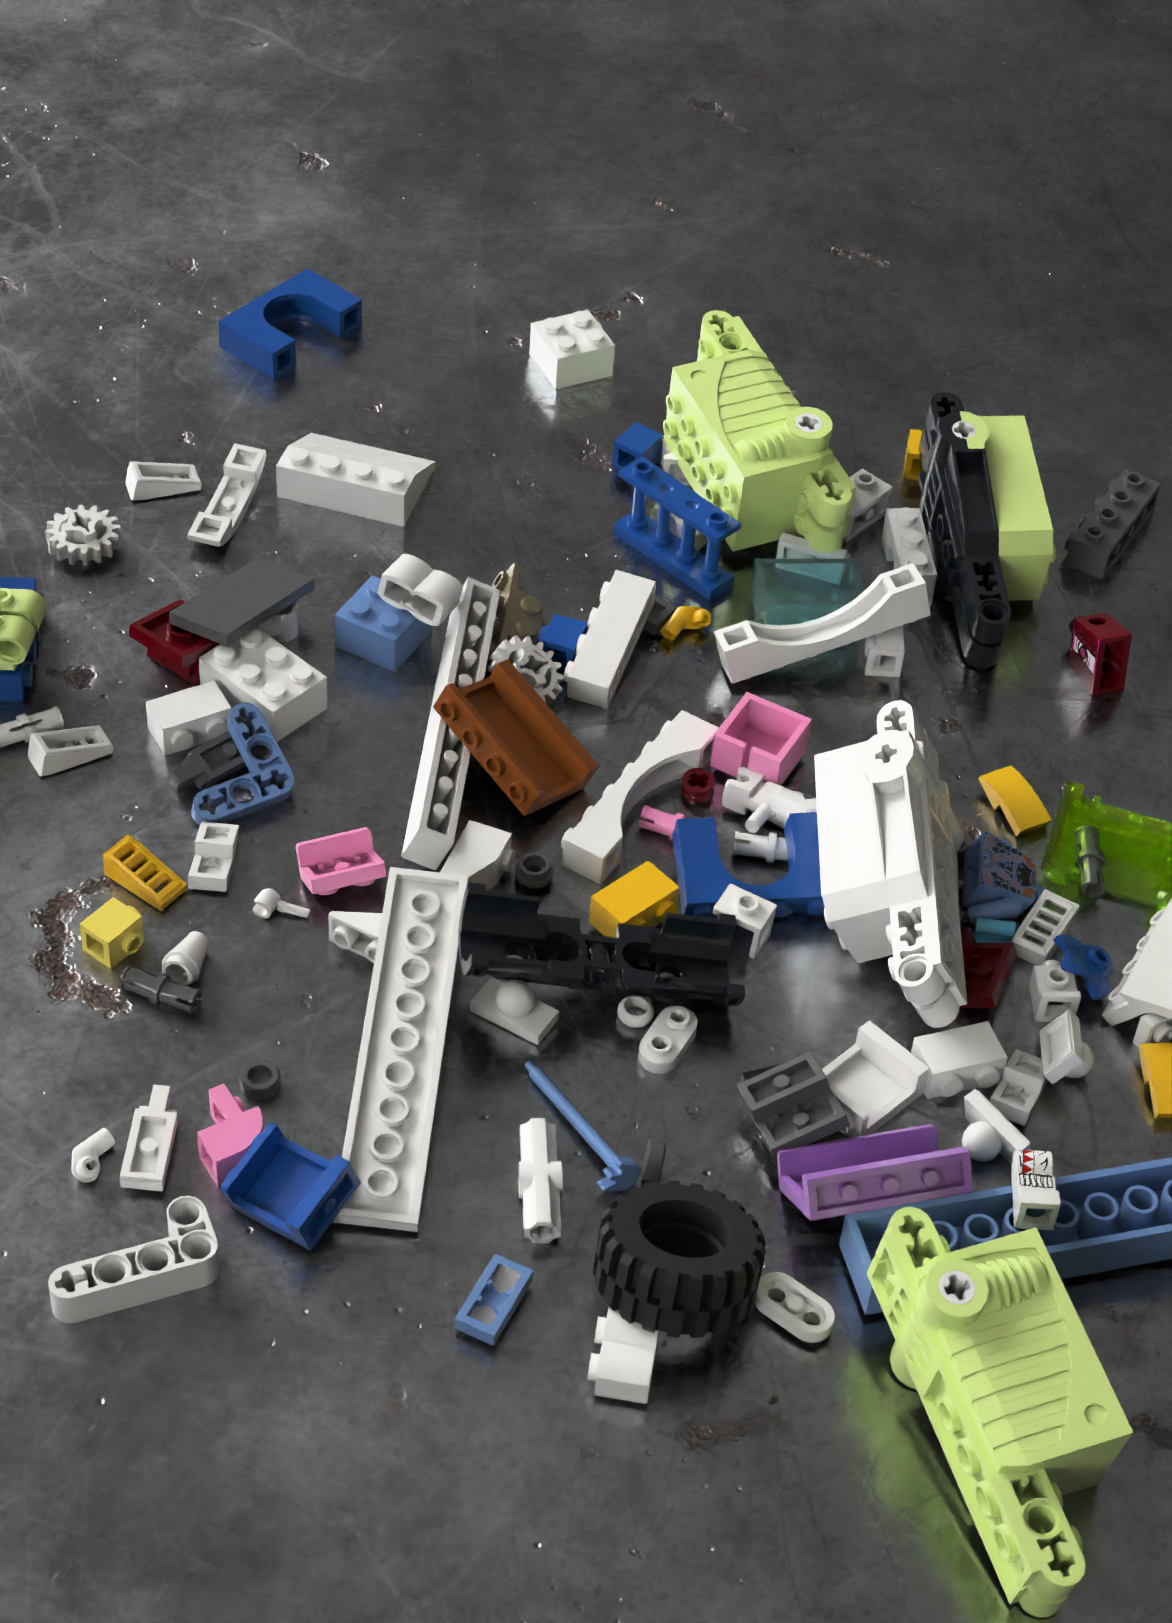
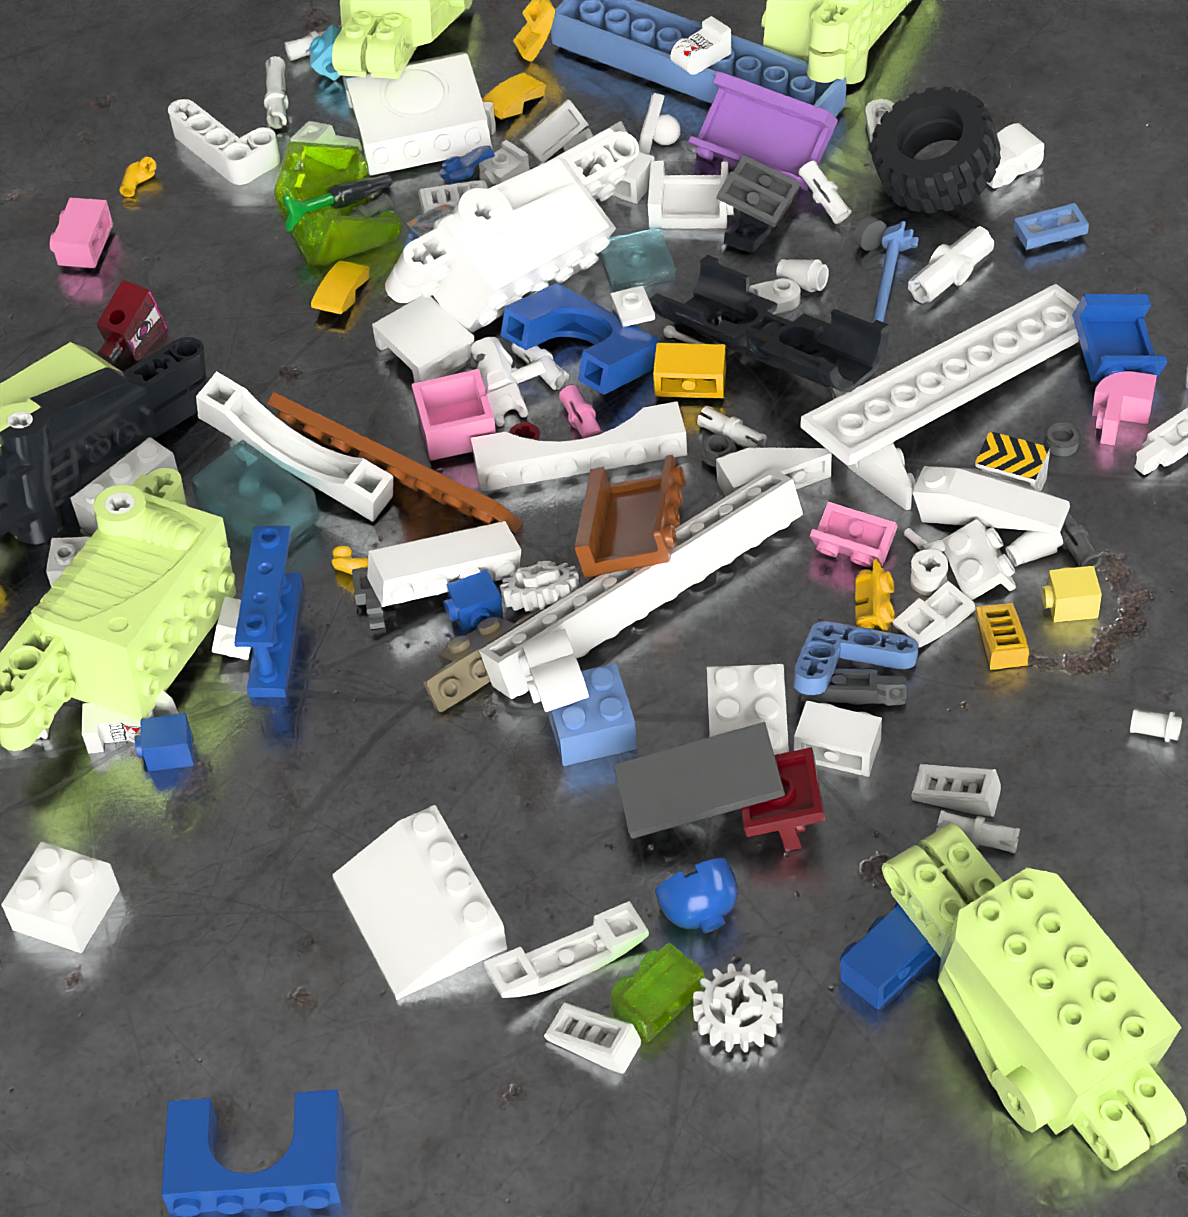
camera: 125 degrees left, 5 degrees up
none -> dark orange plate [267,392,523,534]
none -> piece [283,174,392,232]
none -> clear light blue tile [599,227,677,292]
none -> clear neon green brick [610,943,704,1043]
none -> blue cylinder [655,858,738,933]
none -> white pin [697,406,767,449]
none -> white cone [776,259,829,293]
none -> white pin [799,161,852,224]
none -> yellow hinge [855,559,895,633]
none -> white wheel [910,549,948,596]
none -> white wedge [912,466,1070,533]
none -> white bracket [941,519,1016,600]
none -> piece [975,432,1050,491]

